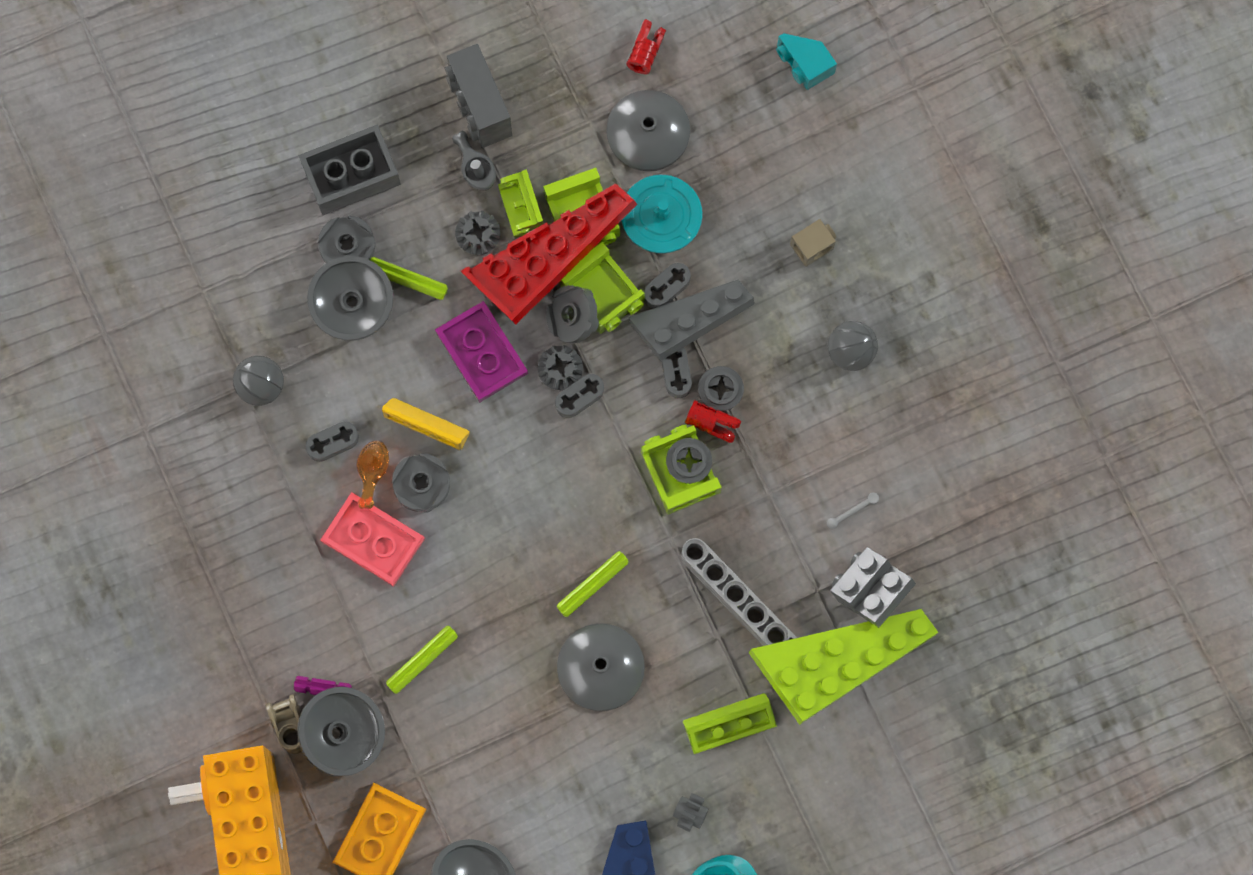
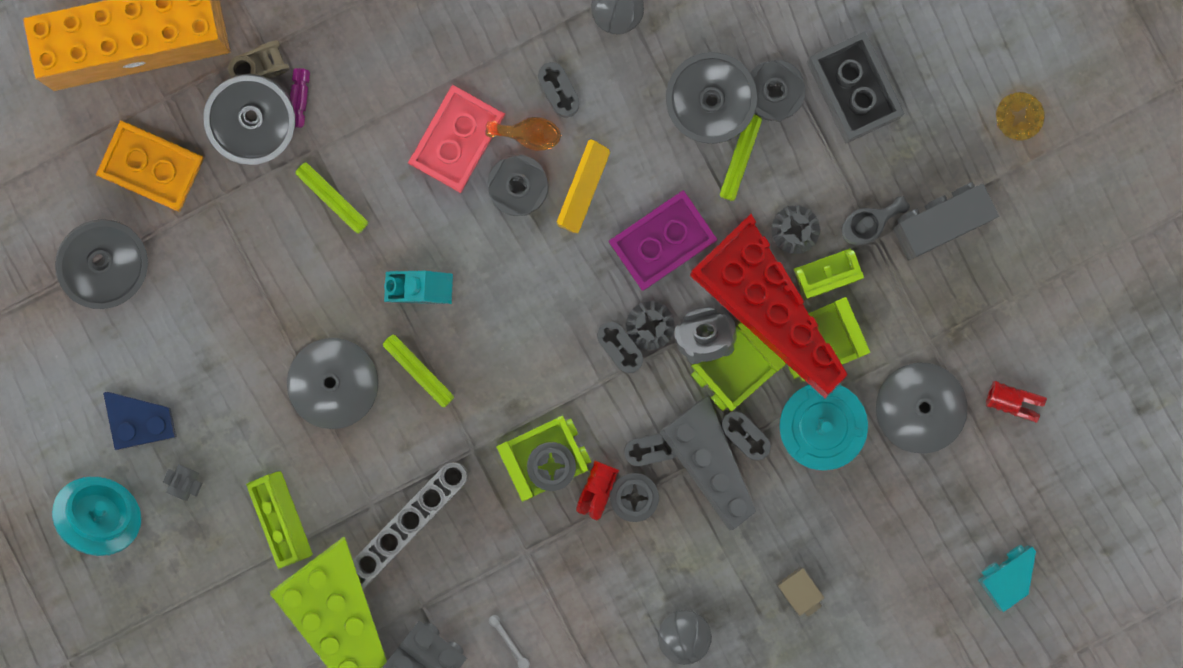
camera: 90 degrees right, 10 degrees up
none -> teal slope [384,271,453,304]
none -> clear yellow gear [995,92,1045,141]

